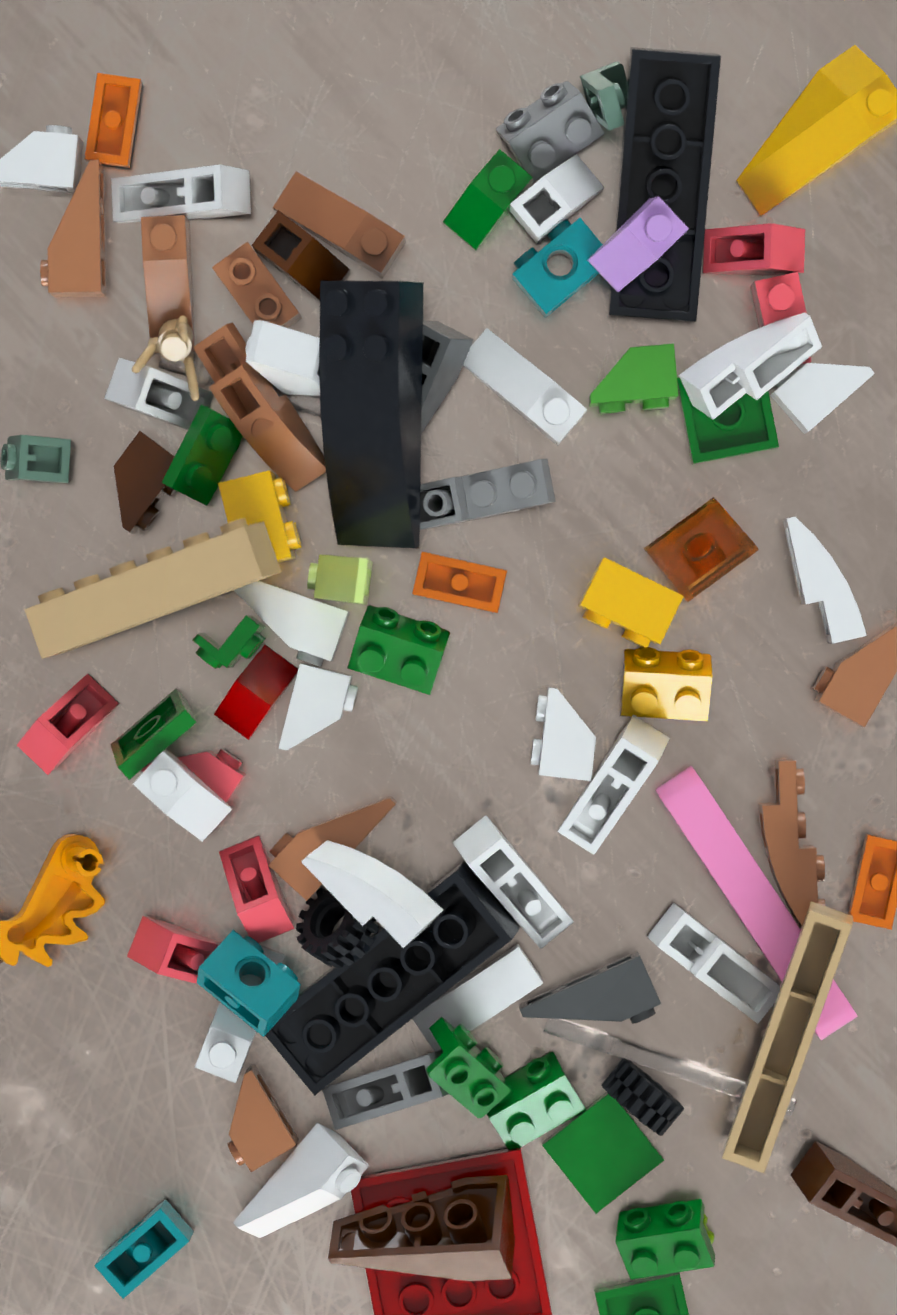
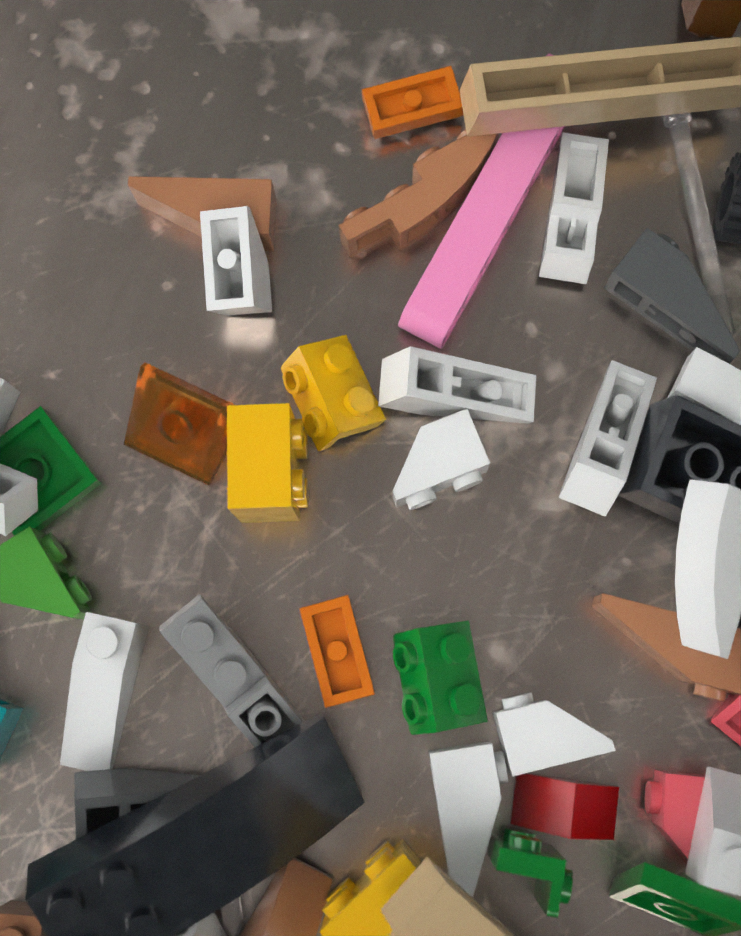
camera: 110 degrees left, 10 degrees down
yellowish green slope [307,555,373,605] -> none
white slope [783,517,867,644] -> none
none -> white slope [200,206,272,316]

